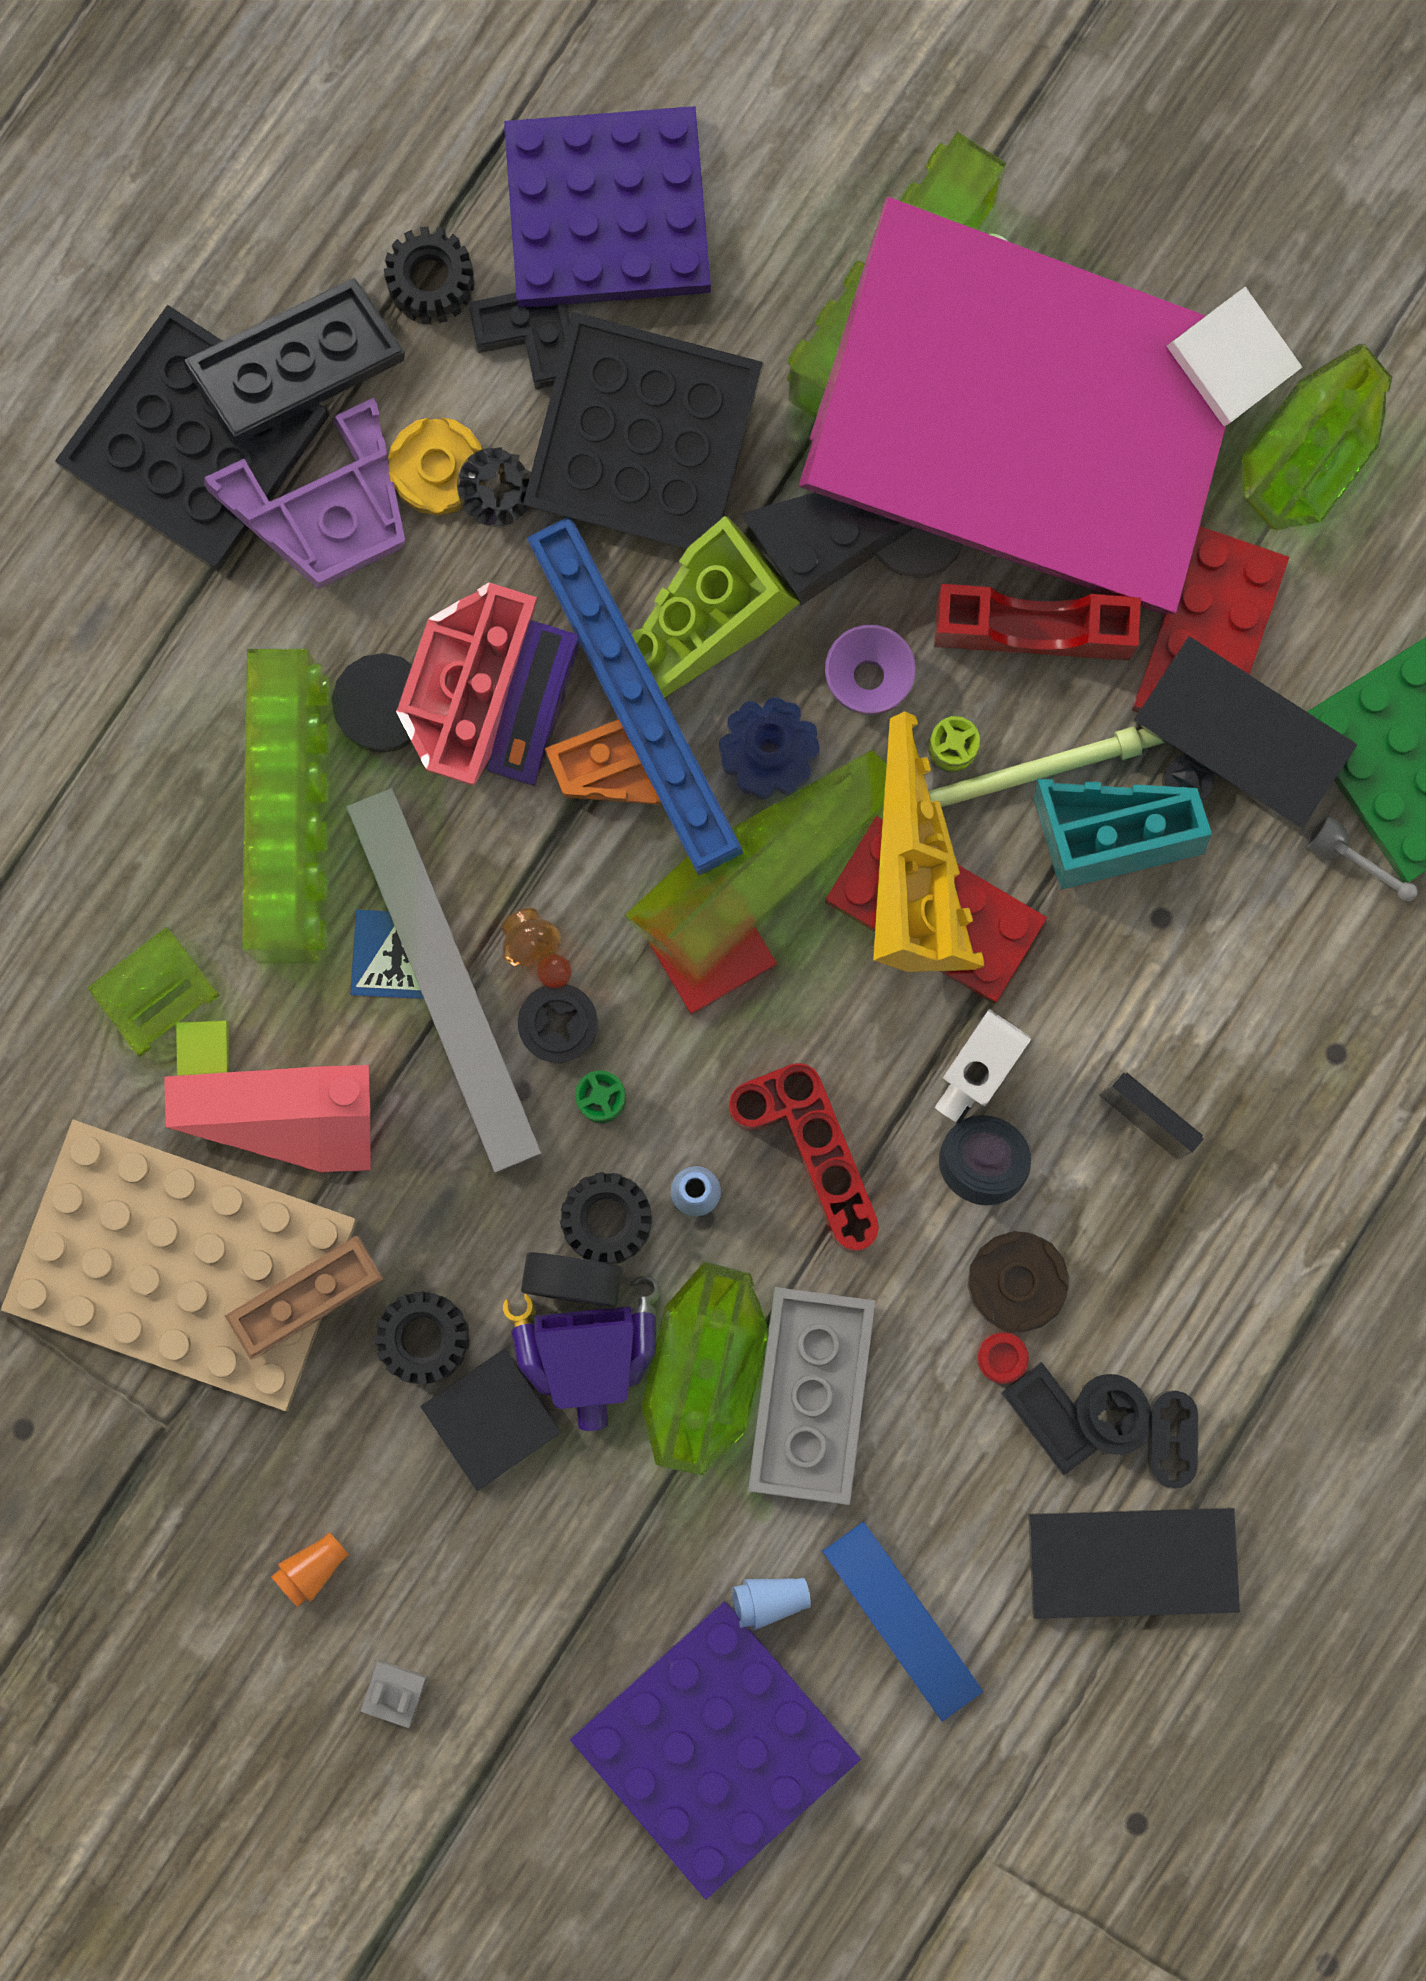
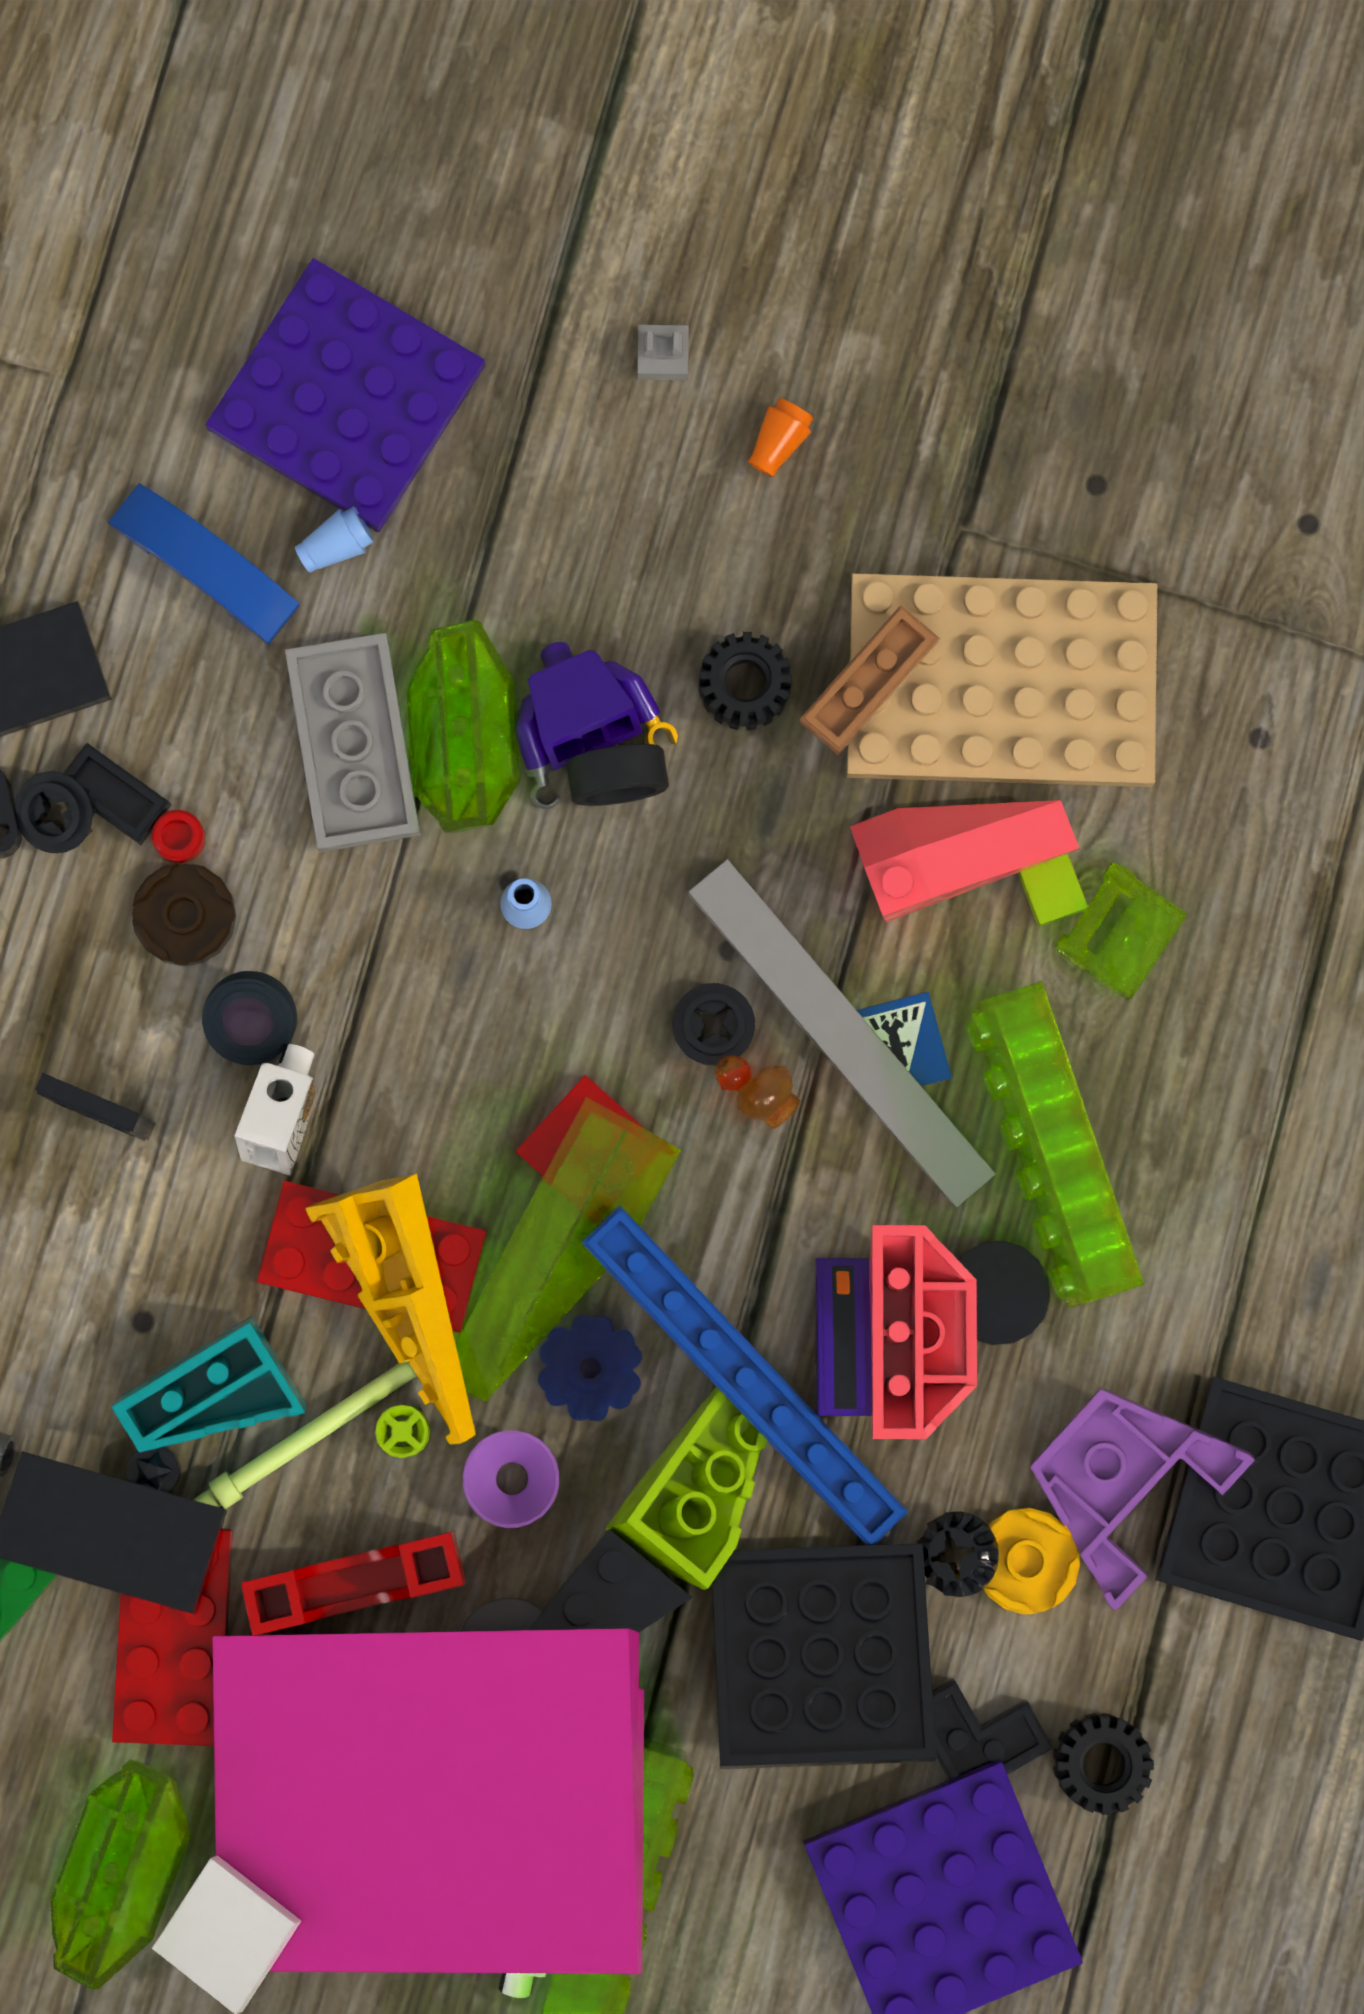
camera: 155 degrees right, 0 degrees up
black tile [184,277,405,445] -> none
black tile [420,1348,562,1491] -> none
orange wing [545,719,662,805] -> none
black tyre [560,1172,652,1264] -> none
green wheel [575,1070,627,1124] -> none
red beam [729,1063,879,1252] -> none

